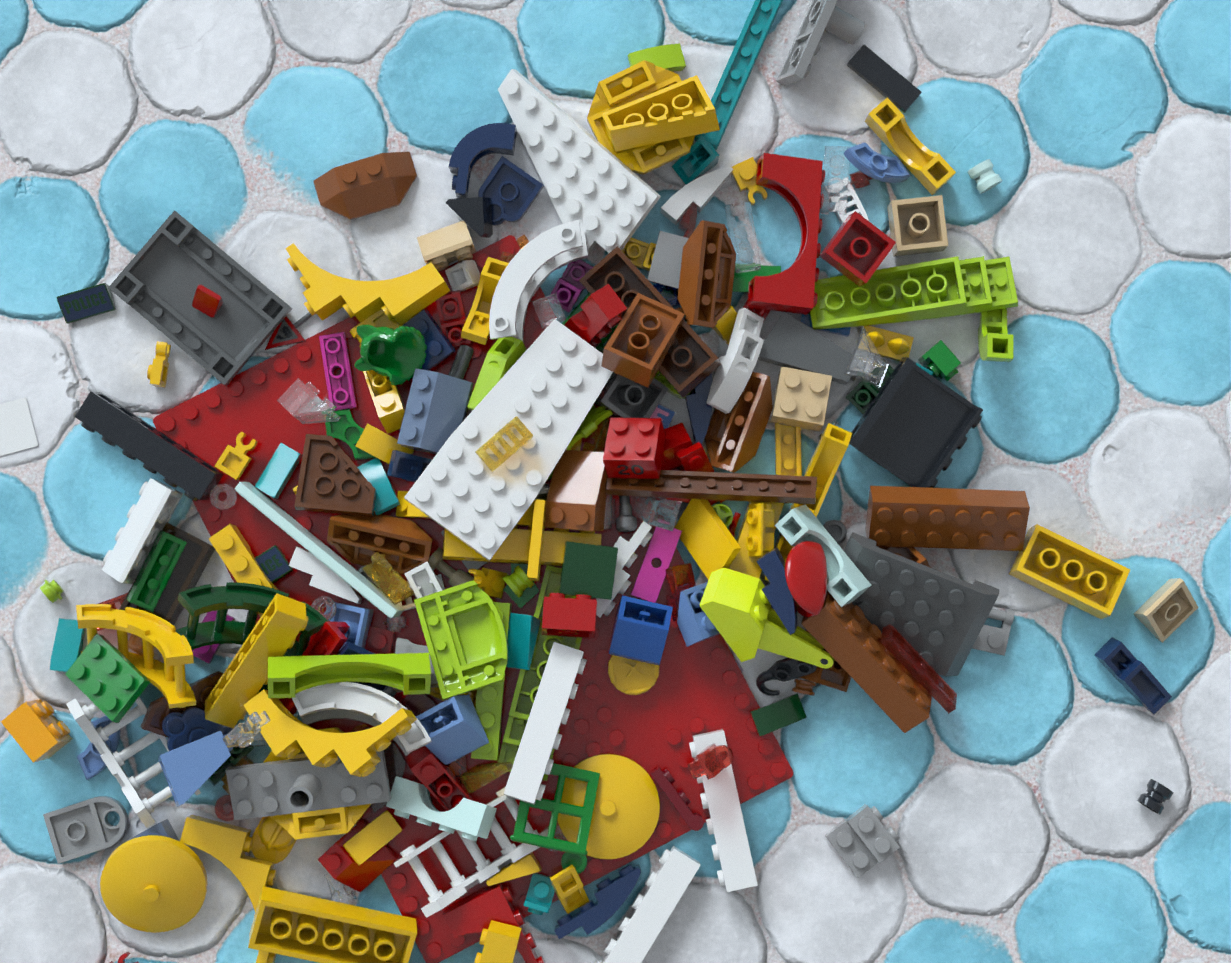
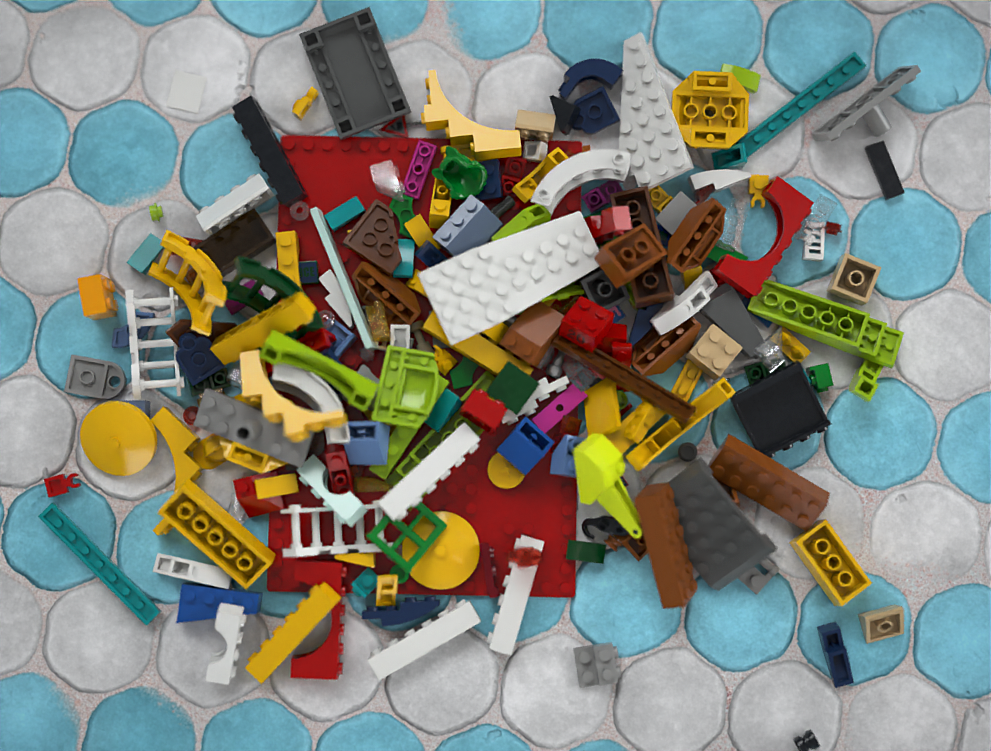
camera: 30 degrees right, 0 degrees up
slope [56,283,116,324] -> none
green plate [65,633,150,723] -> none
green slope [127,530,187,612] -> none
medium blue slope [158,731,233,807] -> none
red slope [192,285,223,318] -> none
yellow plate [215,432,257,480] -> none
clear plate [223,711,270,748] -> none
dark orange wedge [313,152,417,220] -> none
clear yellow slope [475,416,533,472] -> none
lime wheel [503,565,535,598] -> none
yellow tile [527,499,546,581] -> none
clear slope [532,293,566,329] -> none
yellow wedge [602,75,720,152] -> none
dark blue slope [757,547,798,635] -> none
light aqua arch [775,504,872,607] -> none
red piece [785,541,827,617] -> none
red brick [819,211,896,287] -> none
medium blue tile [843,142,910,183] -> none
yellow arch [865,97,956,196] -> none
clear red tile [881,624,957,714] -> none
light aqua wheel [968,159,1002,194] -> none

